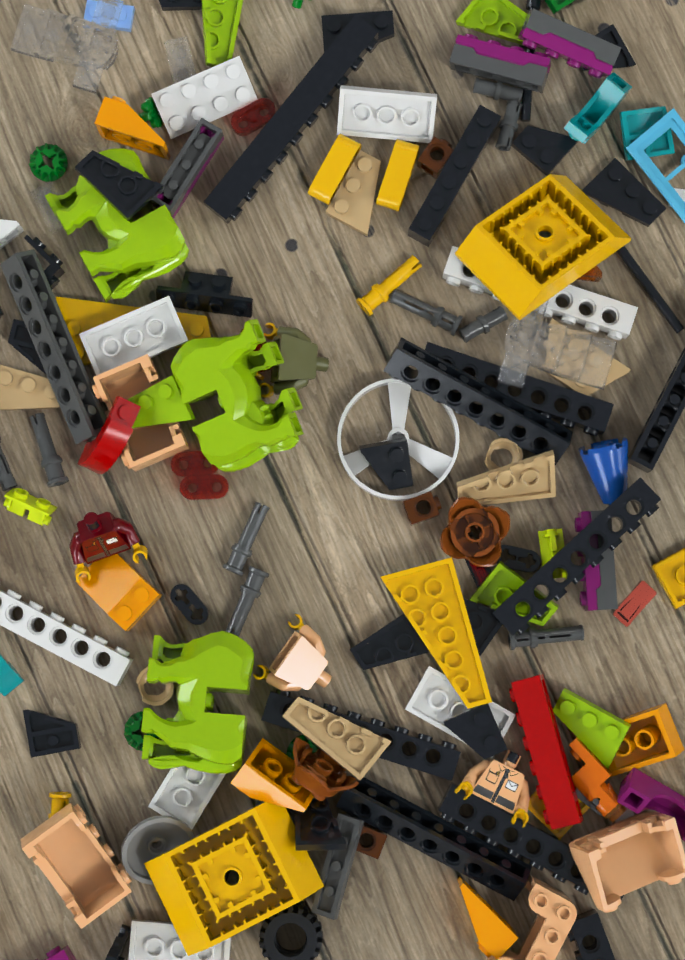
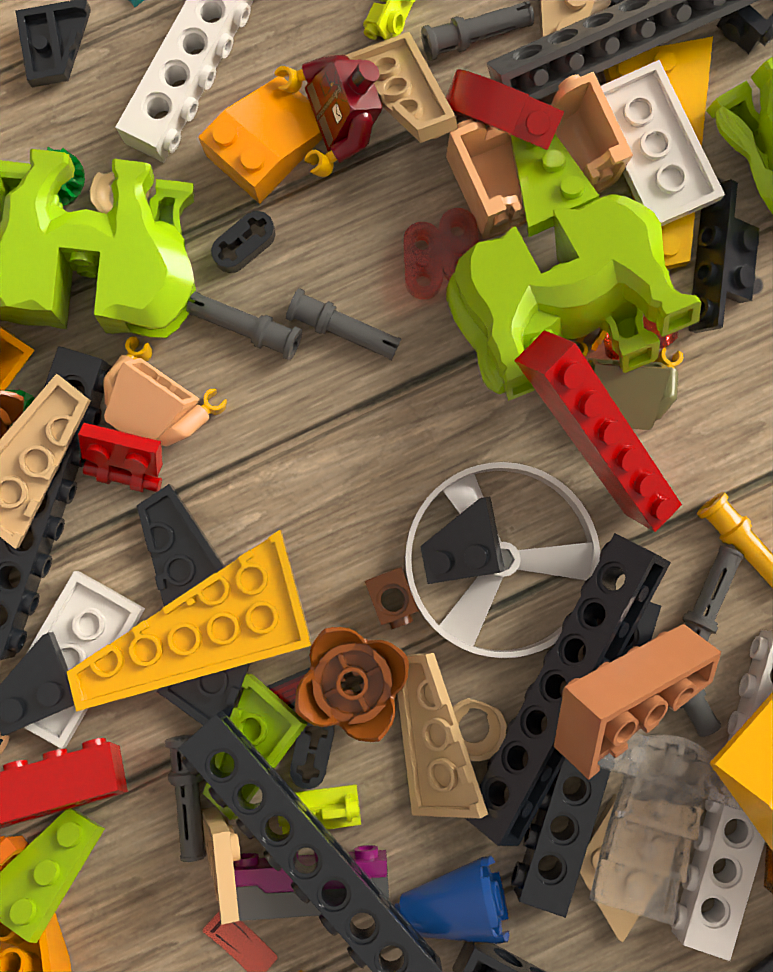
camera: 80 degrees right, 0 degrees up
none -> red plate [78,423,163,493]
none -> tan wing [201,806,240,925]
none -> tan wing [346,32,458,143]
none -> red brick [514,330,682,532]
none -> nougat wedge [554,624,721,780]

